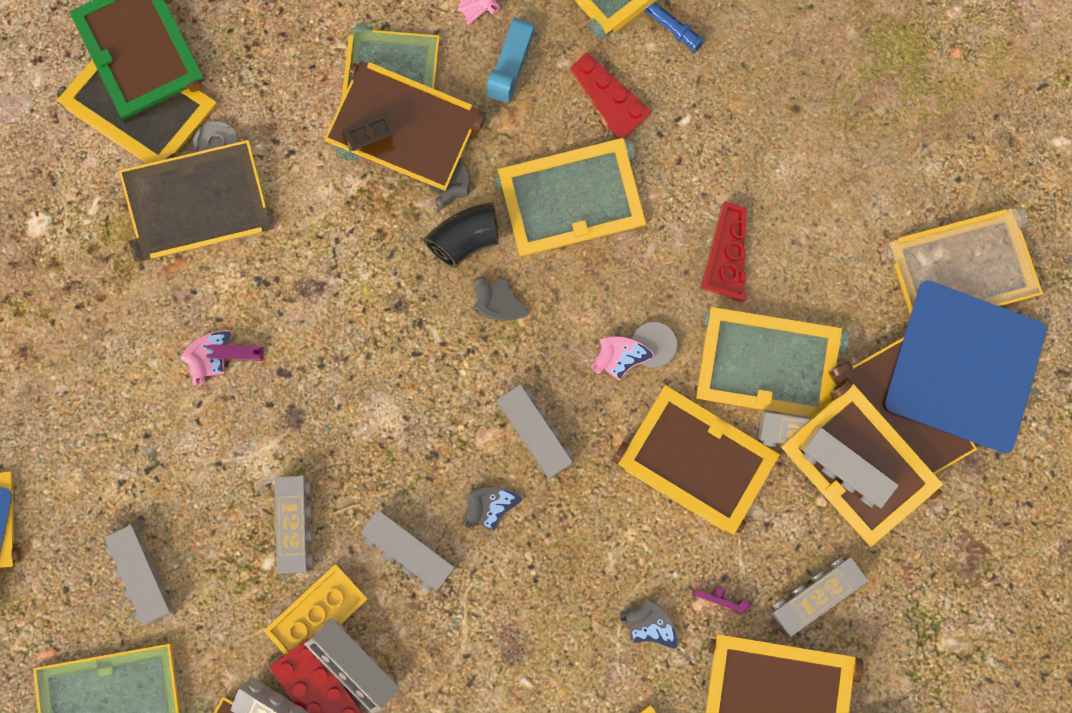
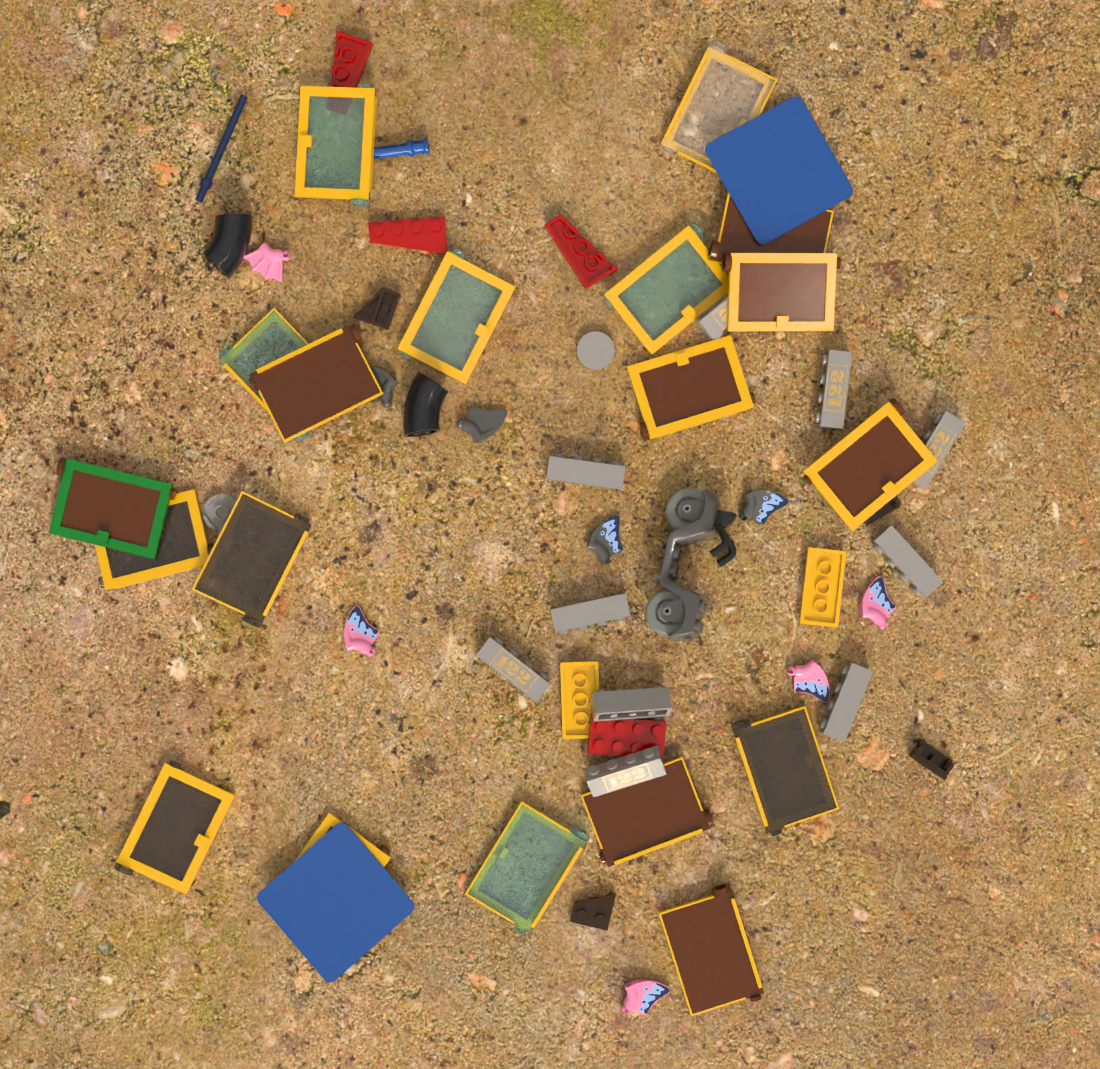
camera: 45 degrees left, 10 degrees up
light grey brick [104,525,175,626] -> none
magenta piece [206,344,264,361] -> none
dark brown hinge [342,112,395,152] -> none
dark azure beam [487,17,536,104] -> none
arm [591,337,654,381] -> none
magenta piece [692,587,751,615] -> none
light grey brick [799,426,899,508] -> none
none -> dark brown wing [353,287,401,331]
none -> piece [645,488,737,642]

